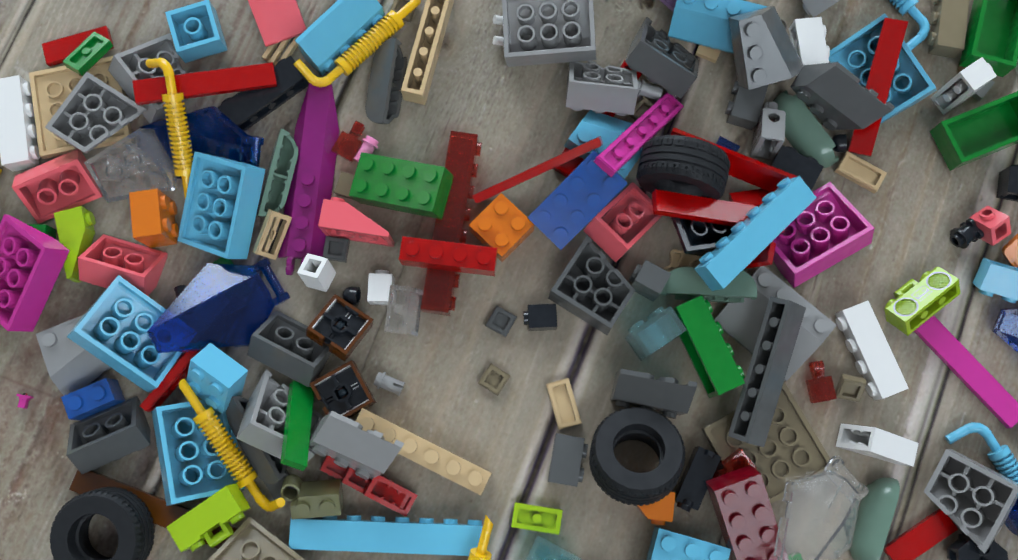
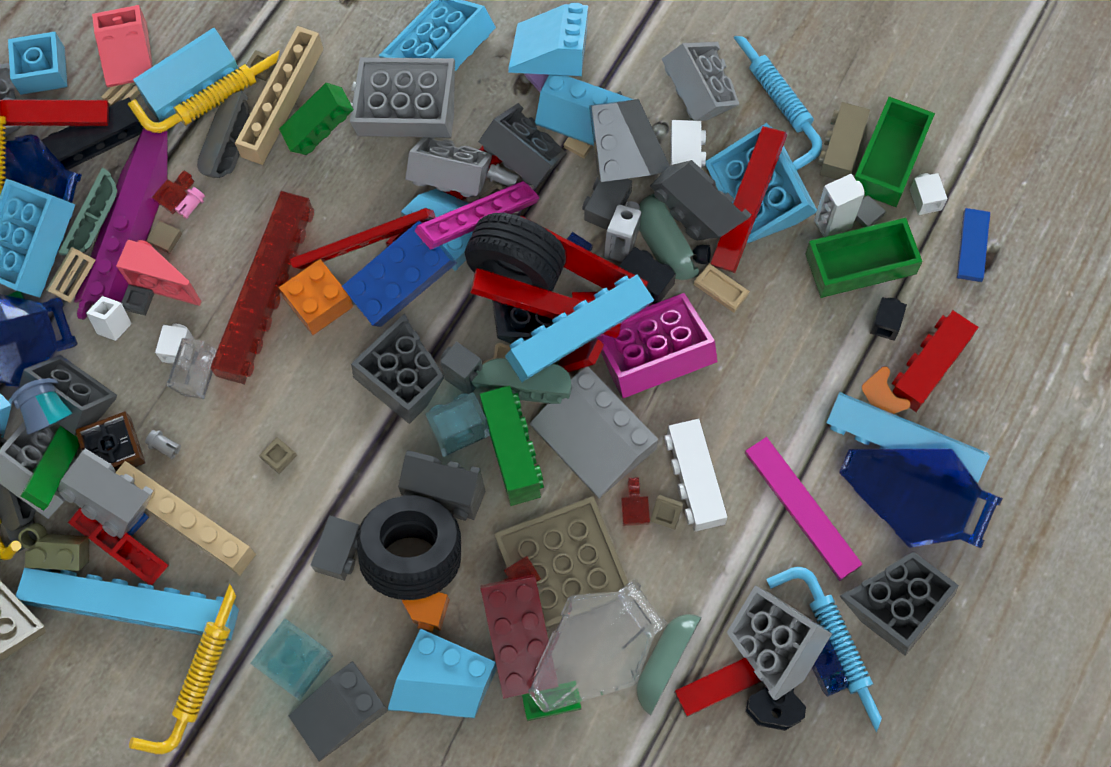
camera: 10 degrees right, 10 degrees down
piece [306,294,374,362] -> none
black hinge [342,286,361,305] -> none
green piece [349,152,454,220] -> none
red brick [399,236,498,277] -> none
dark grey tile [485,306,517,338] -> none
lime plate [511,502,563,535] -> none
black brick [523,304,557,331] -> none
tan tile [546,378,582,430] -> none
coral slope [583,182,663,262] -> none
black brick [675,446,721,513] -> none
dark grey brick [728,296,806,447] -> none
white slope [836,423,919,467] -> none
lime piece [884,266,961,336] -> none
black brick [950,218,984,249] -> none
coral brick [969,205,1011,246] -> none
none -> sand blue hat [8,378,73,435]
none -> green brick [279,82,354,155]

